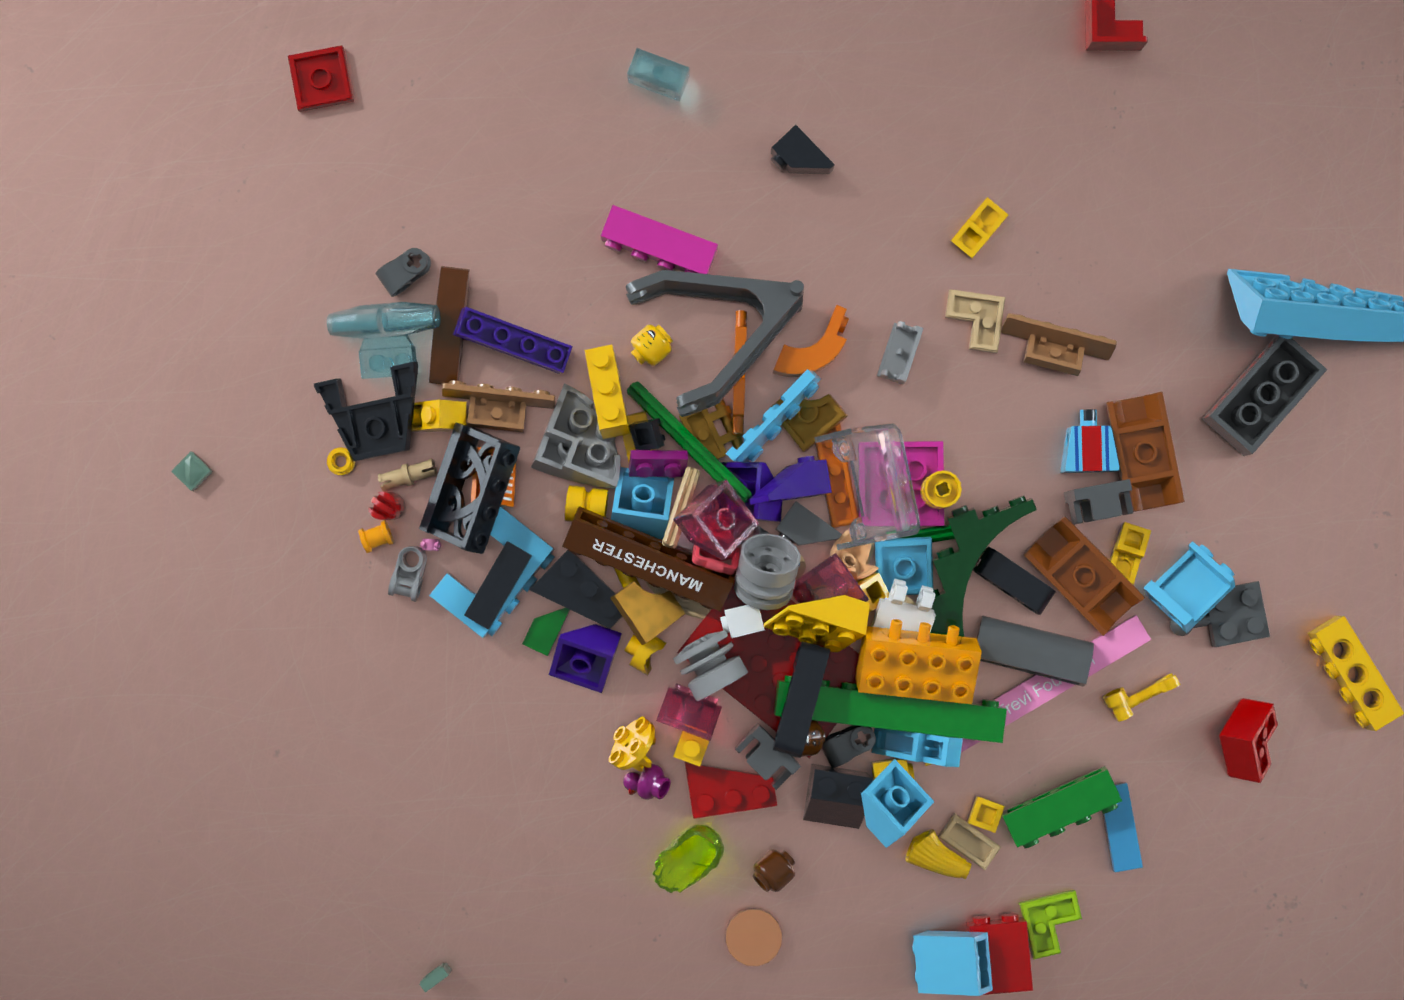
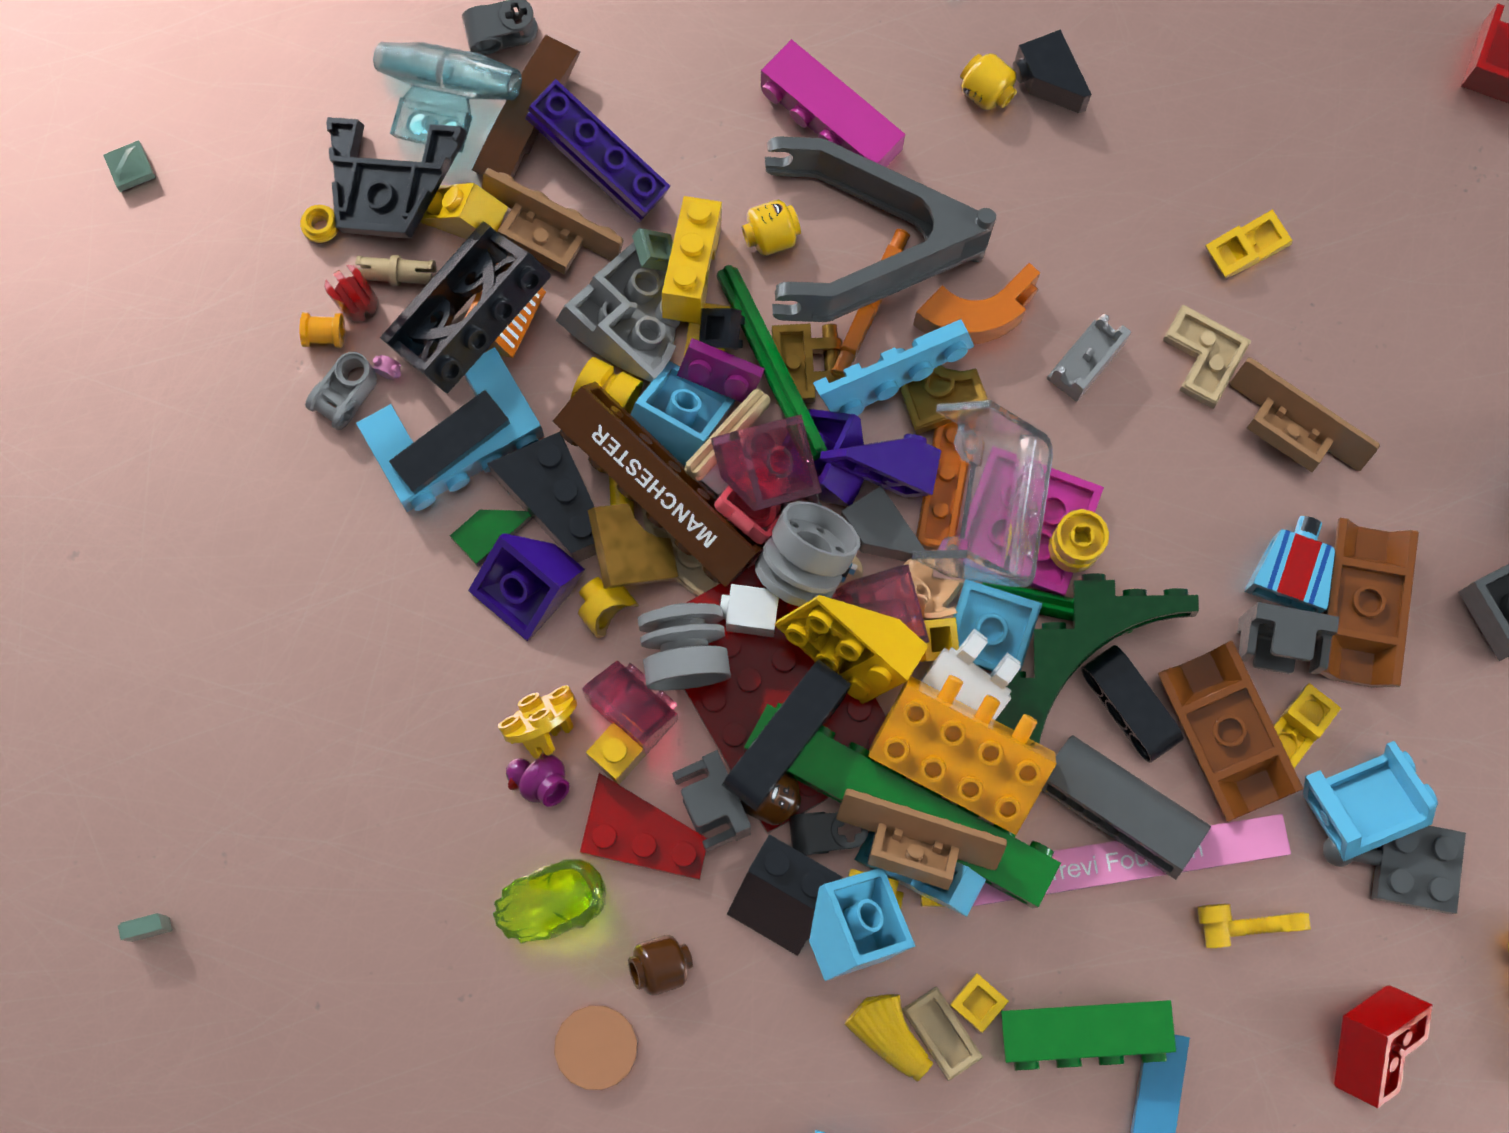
camera: 20 degrees right, 10 degrees down
none -> sand green tile [632,228,673,271]
none -> medium nougat bracket [836,789,1007,890]
none -> yellow head [960,53,1017,110]

